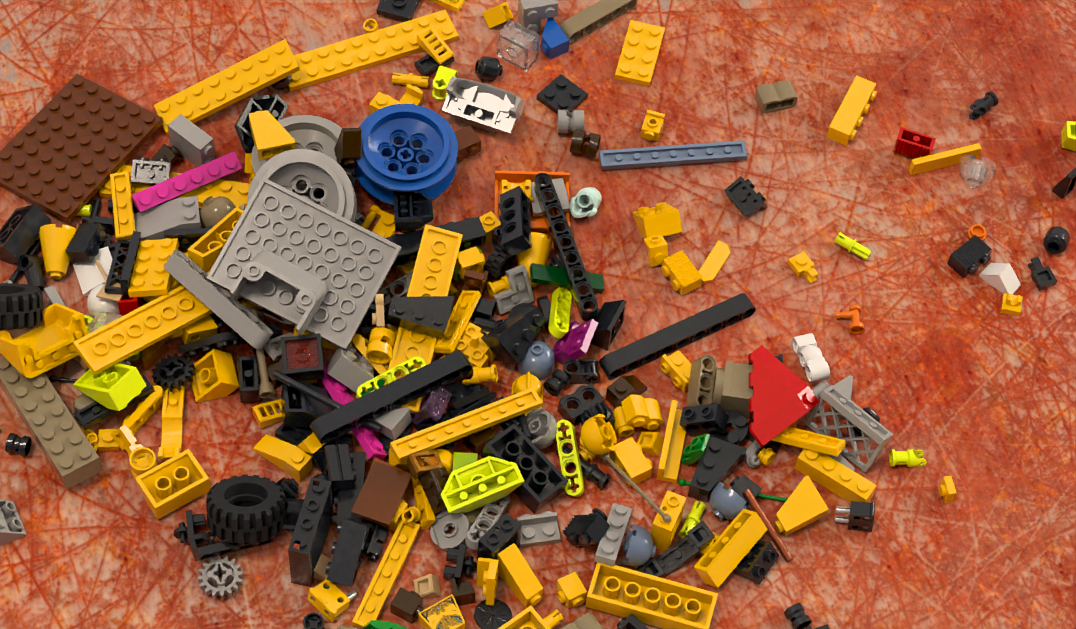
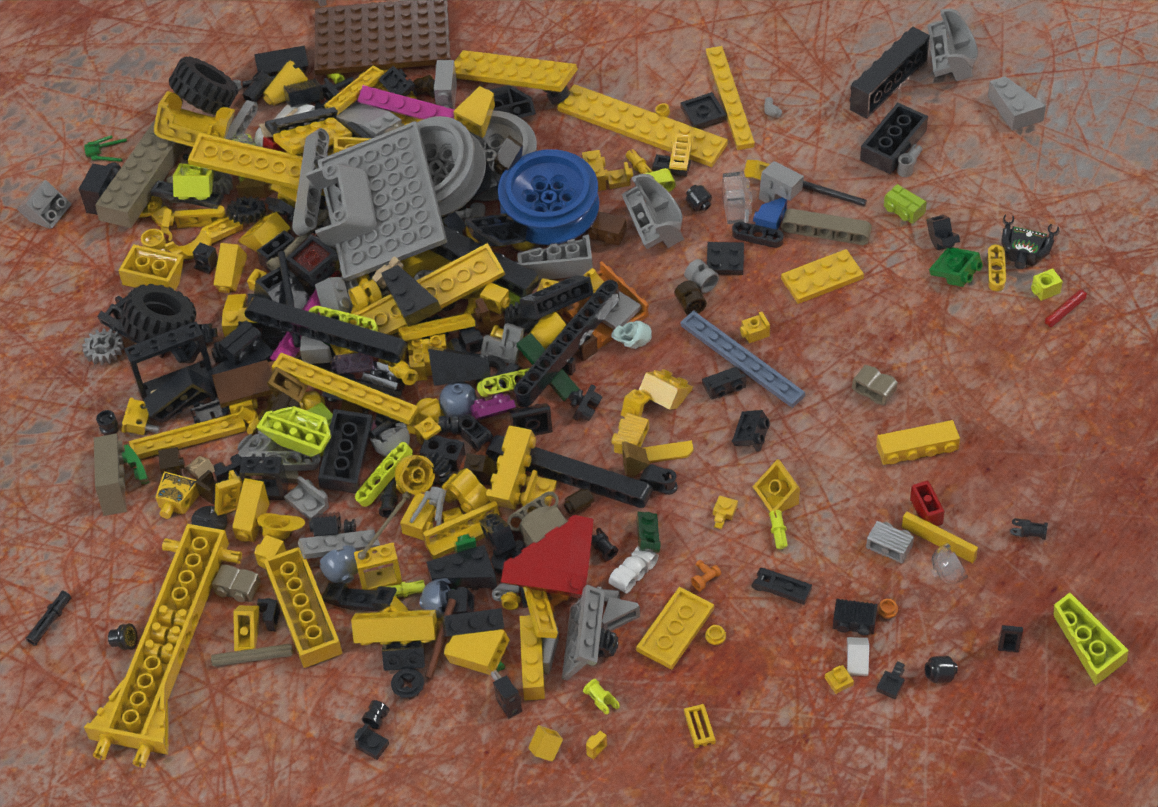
camera: 60 degrees right, 5 degrees down
none -> black brick [79,163,116,215]
none -> black brick [192,242,218,275]
none -> yellow slope [214,243,247,293]
none -> yellow piece [257,513,305,540]
none -> black gear [391,668,424,699]
none -> light grey plant [410,487,446,536]
none -> yellow bracket [415,416,441,445]
none -> black plate [441,608,504,637]
none -> yellow wedge [486,426,536,509]
none -> light grey wedge [517,235,593,280]
none -> yellow panel [528,725,563,761]
none -> dark brown brick [564,489,594,515]
none -> black hips [568,384,603,421]
none -> pearl gold slope [622,441,650,478]
none -> dark green plate [636,511,661,553]
none -> yellow plate [636,587,714,670]
none -> black piece [639,464,678,495]
none -> yellow tile [684,704,716,748]
none -> black bracket [702,366,746,400]
none -> yellow plate [705,625,726,645]
none -> black beam [732,222,784,248]
none -> black plate [751,568,812,605]
none -> yellow slope [752,459,800,515]
none -> light grey brick [866,521,914,563]

